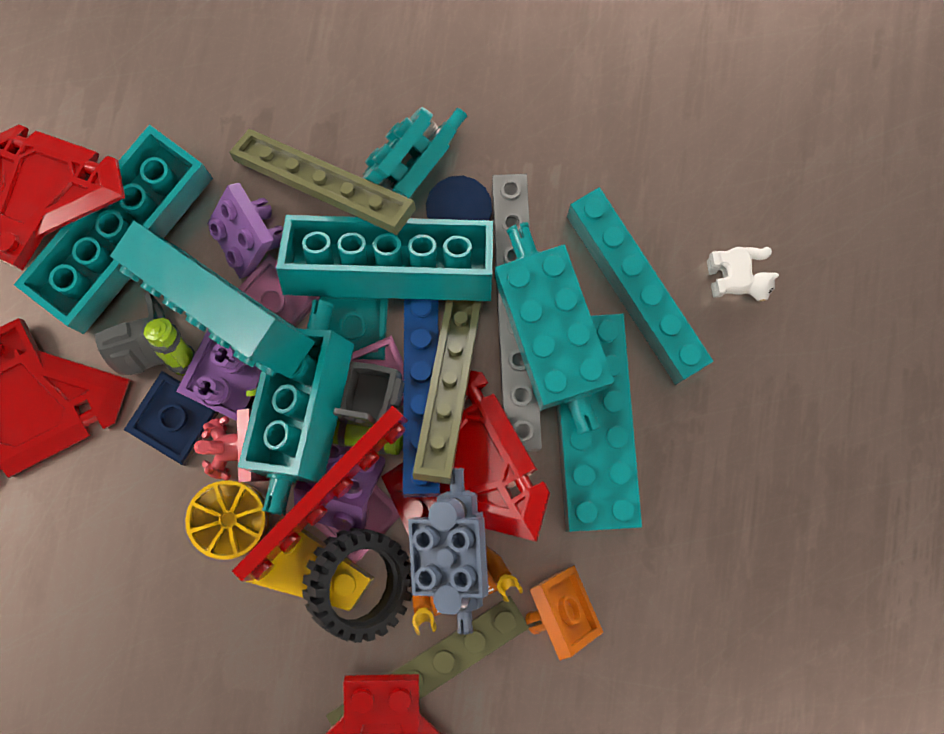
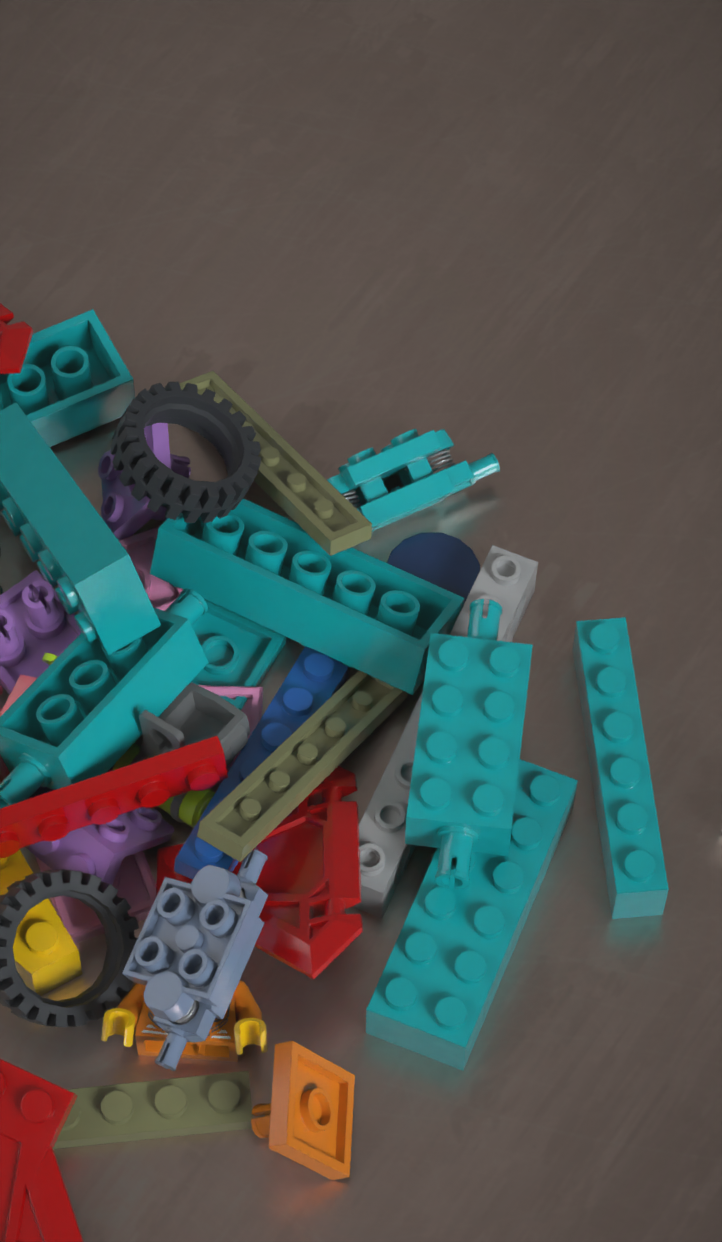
camera: 25 degrees right, 20 degrees down
none -> black tyre [111,382,261,523]

